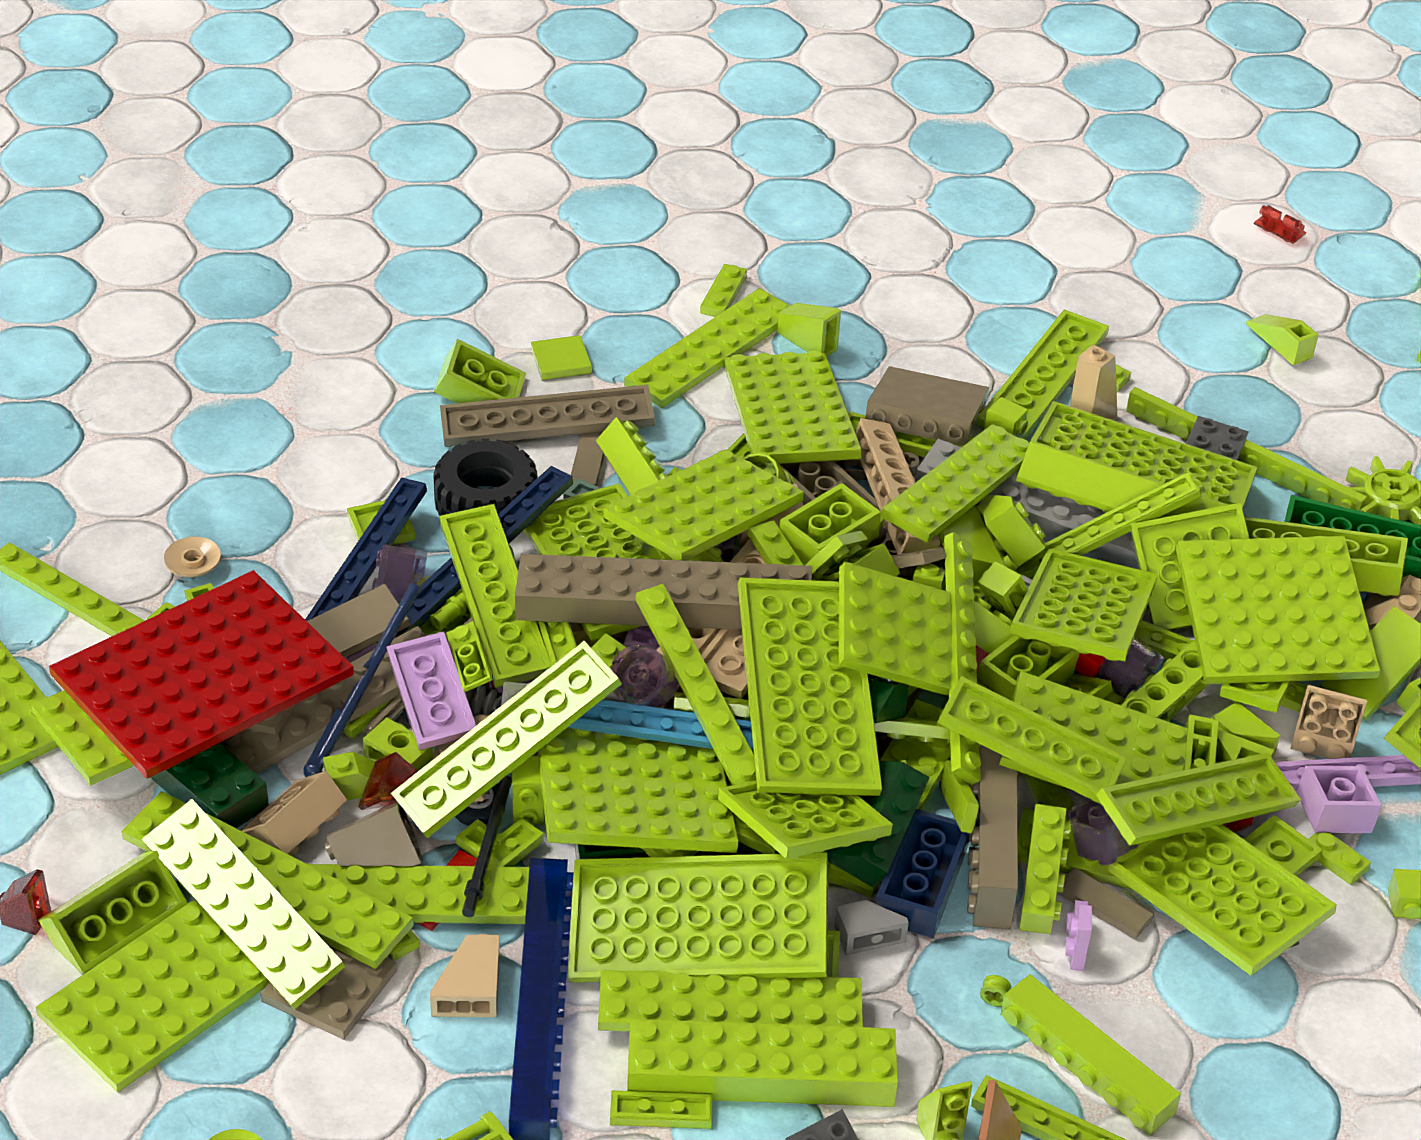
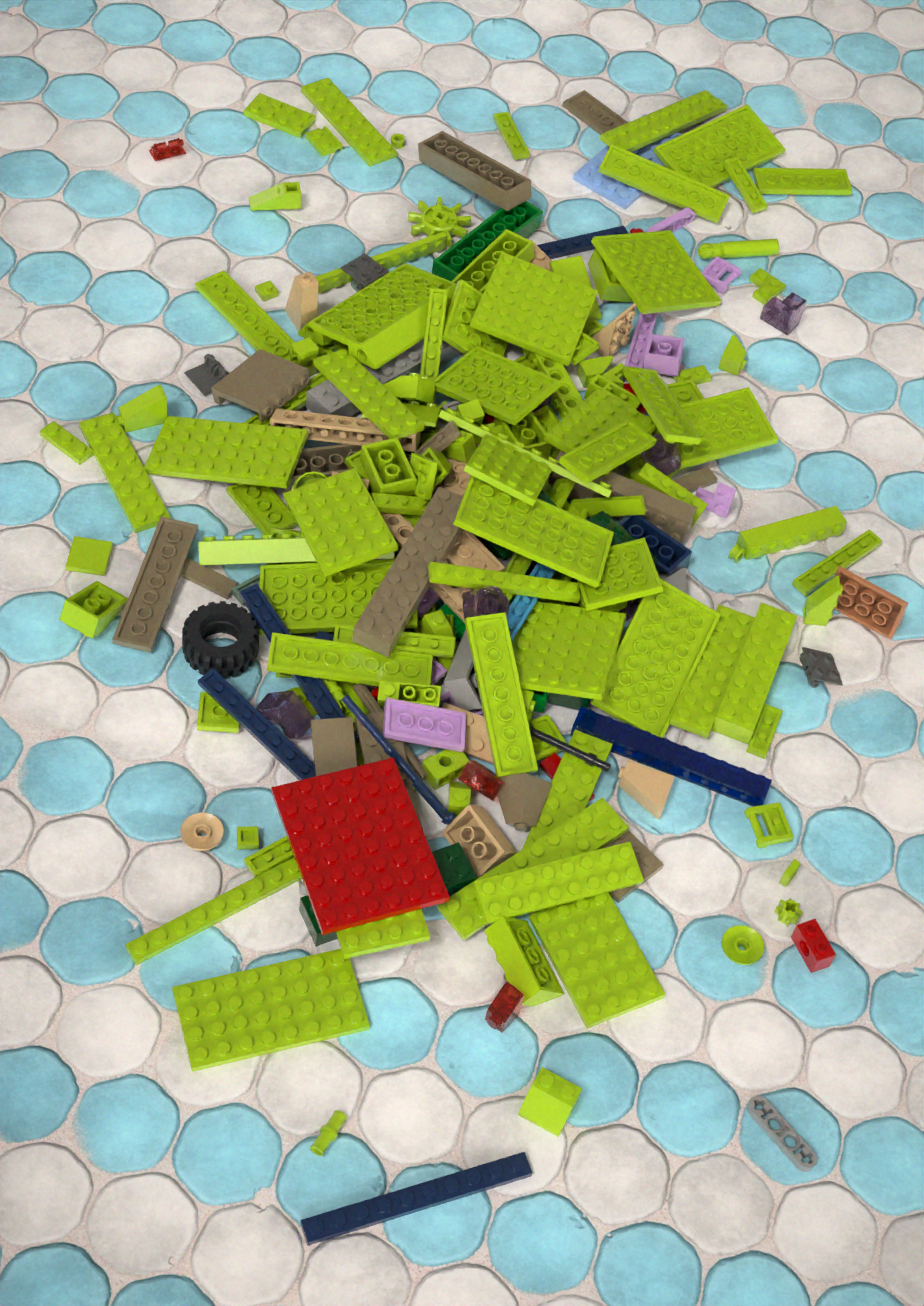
camera: 75 degrees left, 10 degrees up
none -> dark grey hinge [184,354,229,396]

